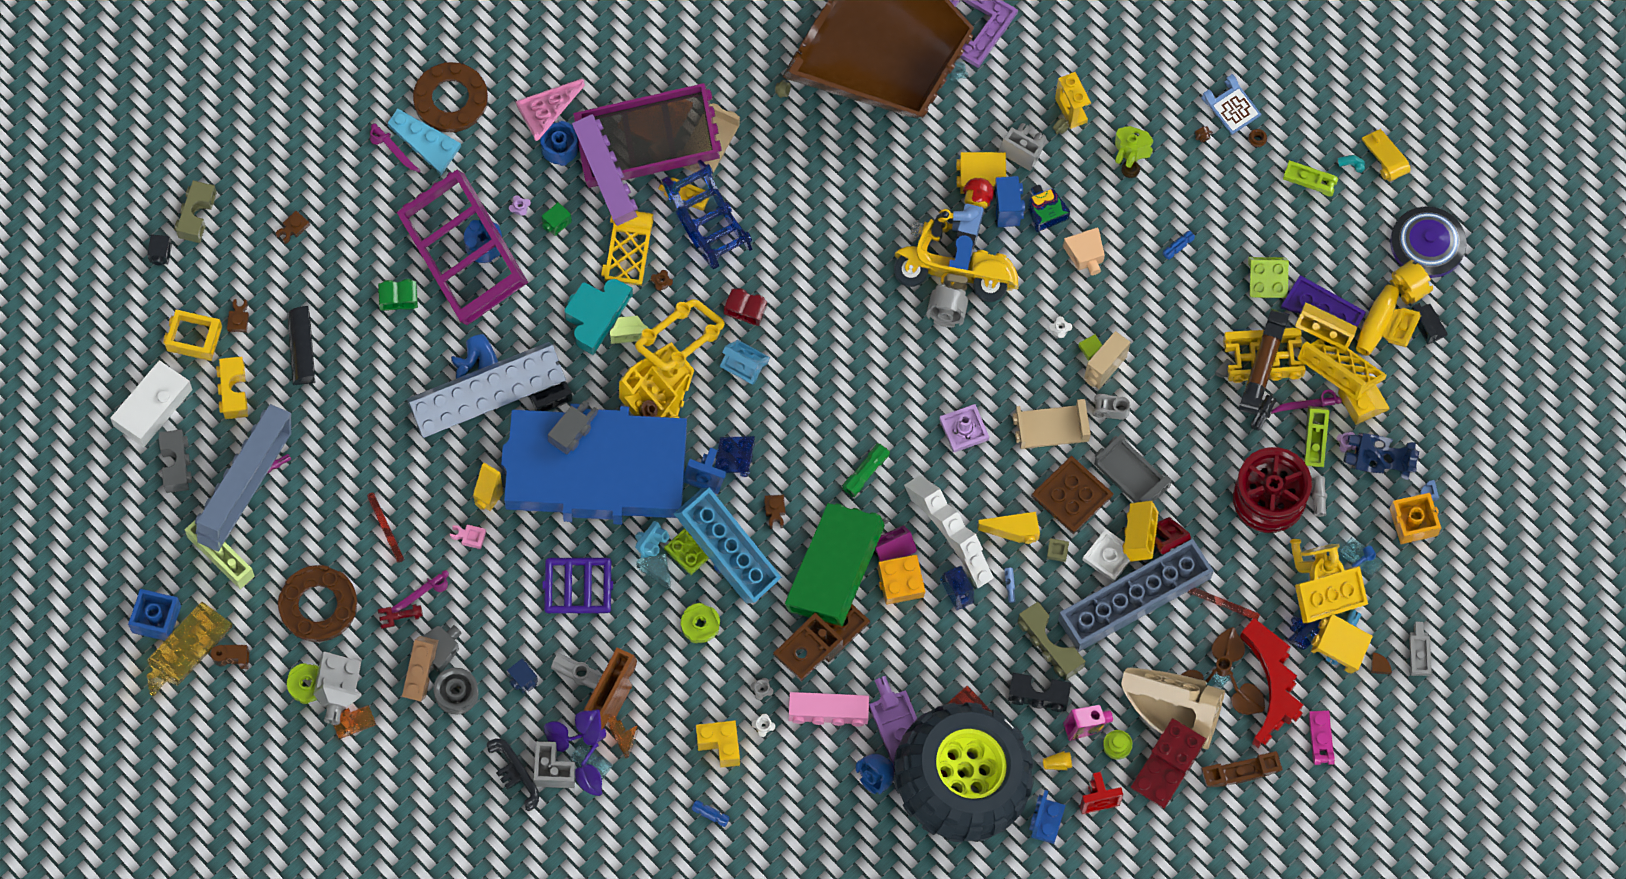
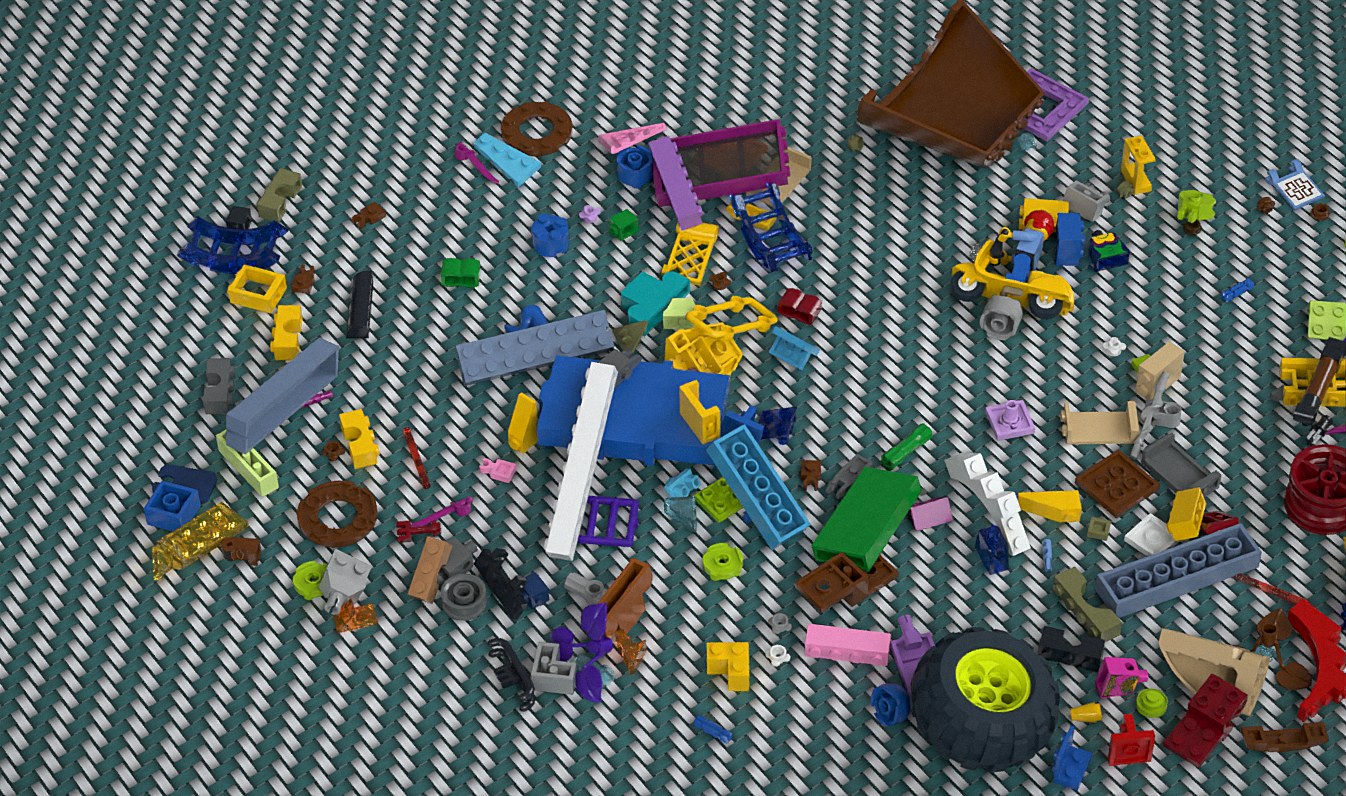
camera: 10 degrees right, 20 degrees down
white brick [111,360,192,447] -> none
magenta window [397,169,529,326] -> none
light orange brick [878,555,925,605] -> none
light nougat torso [1063,227,1105,275] -> none
none -> dark blue piece [152,464,217,504]
none -> clear blue fence [177,216,289,274]
none -> reddish brown plate [322,441,345,461]
none -> yellow arch [339,409,380,469]
none -> black hinge [473,548,528,619]
none -> white brick [544,362,618,561]
none -> olive piece [613,320,648,357]
none -> yellow panel [679,380,720,444]
none -> dark grey hinge [826,454,873,500]
none -> light grey piece [1129,371,1170,460]

